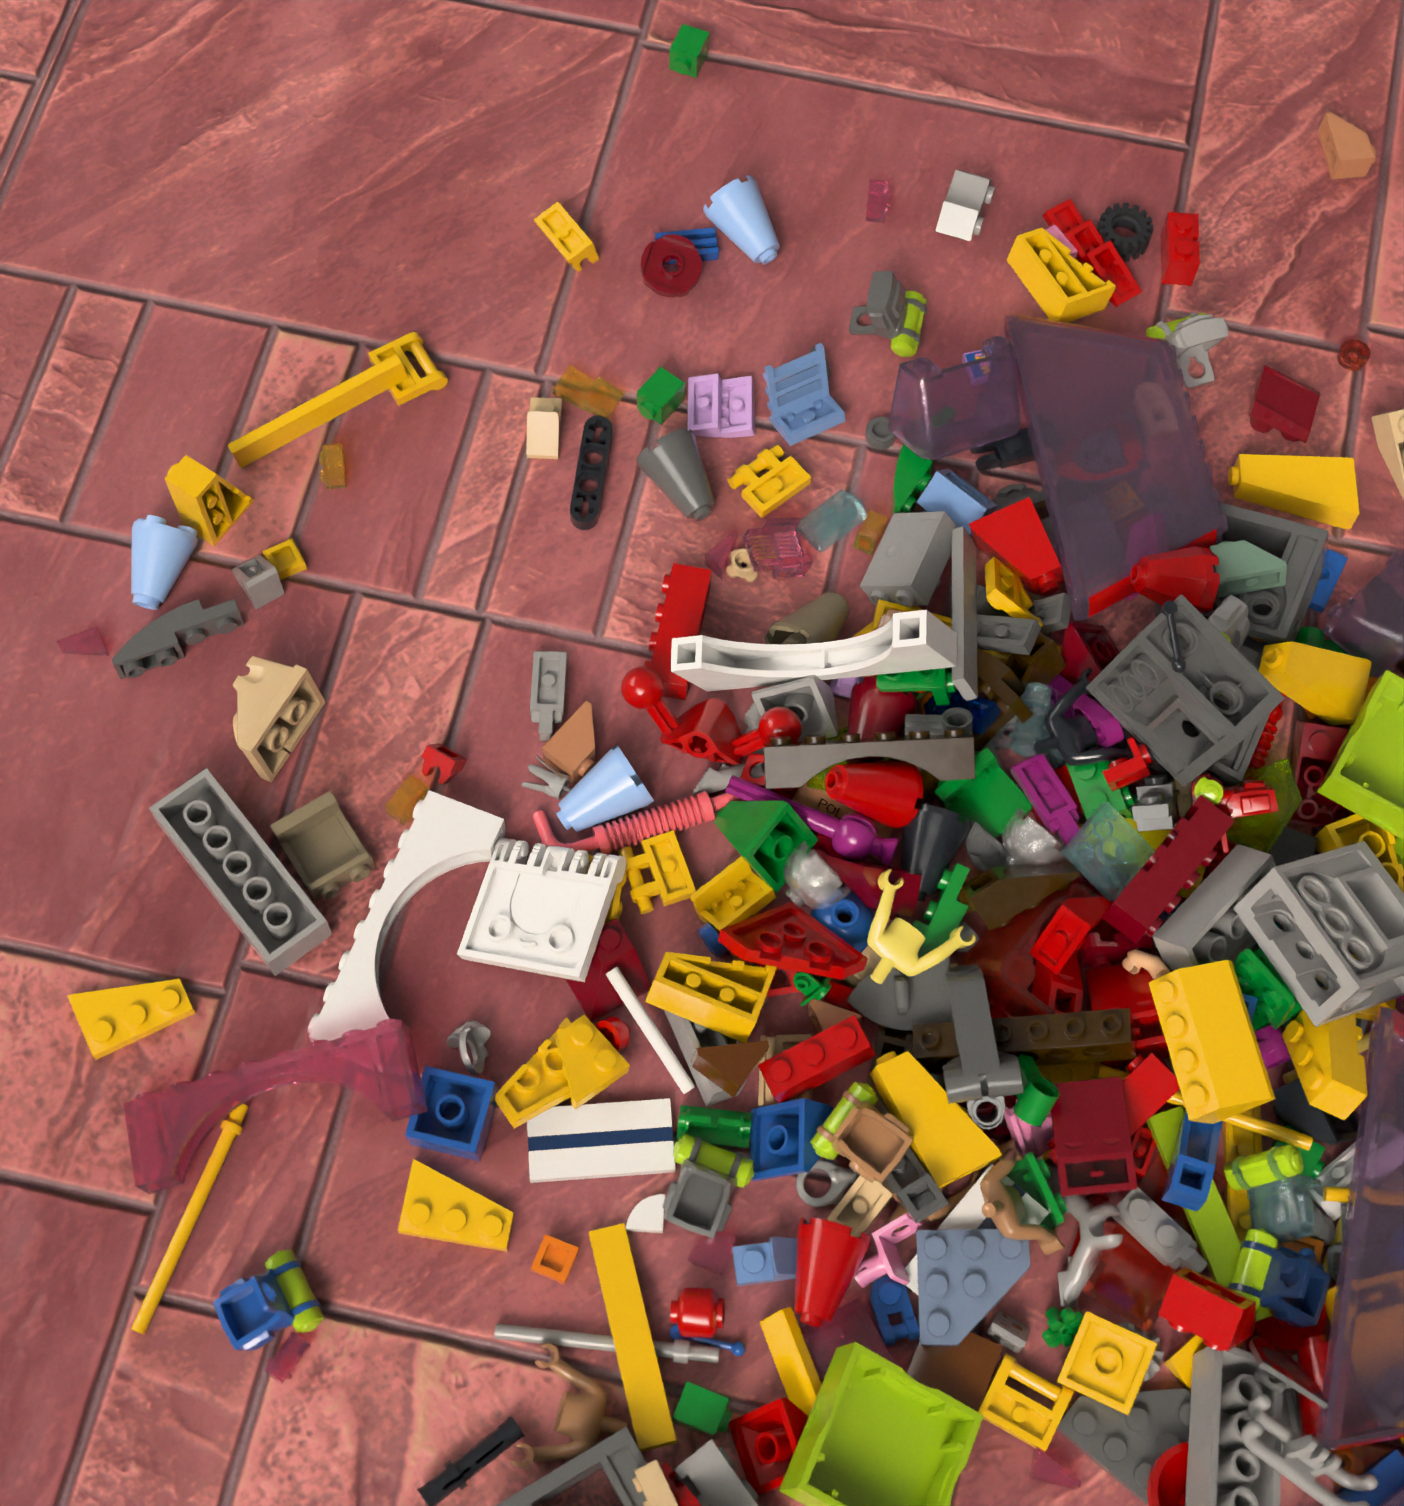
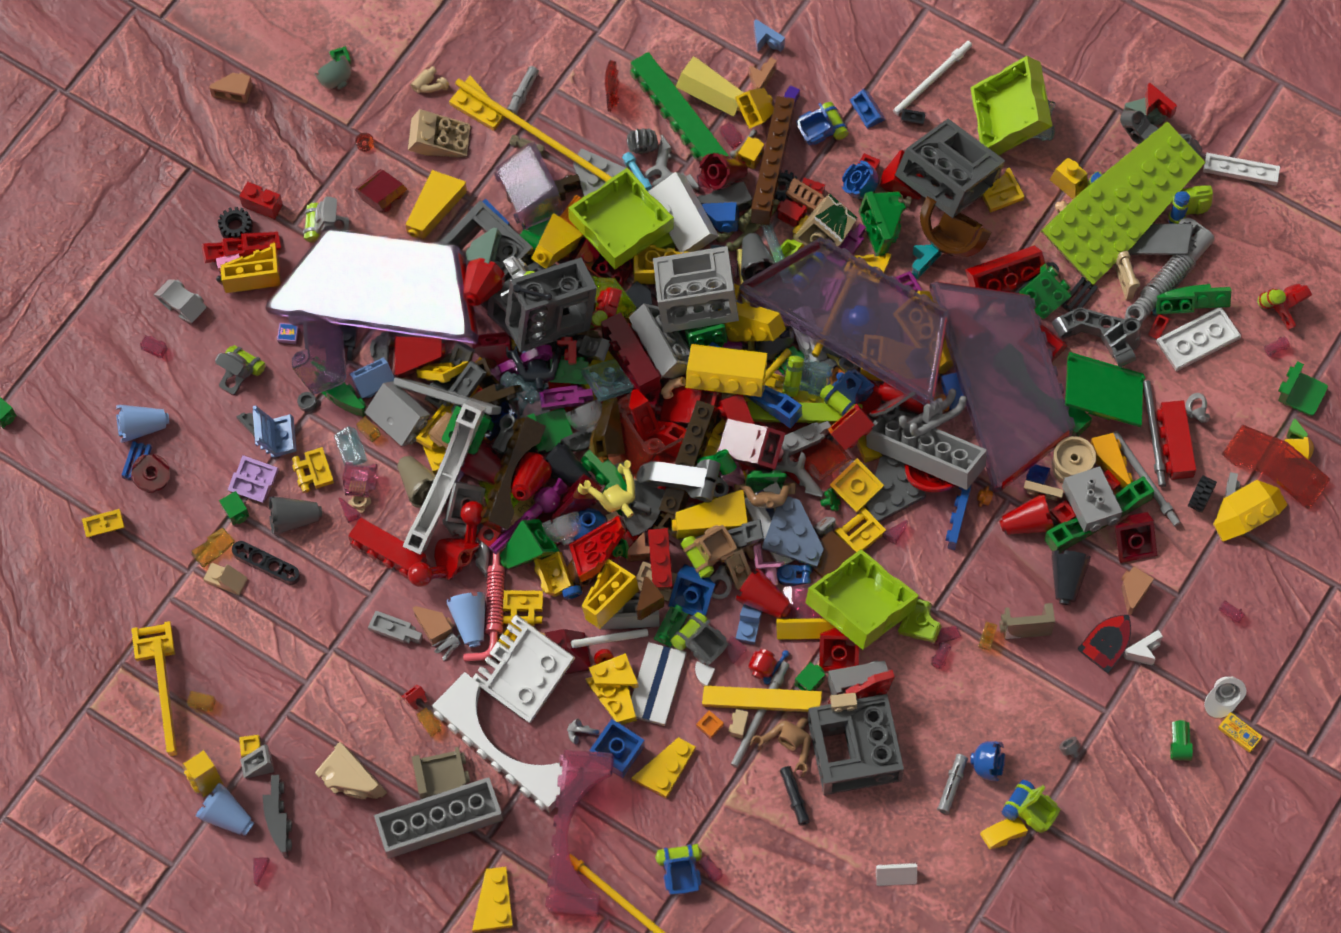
camera: 65 degrees left, 0 degrees up
none -> tan piece [729,709,748,739]

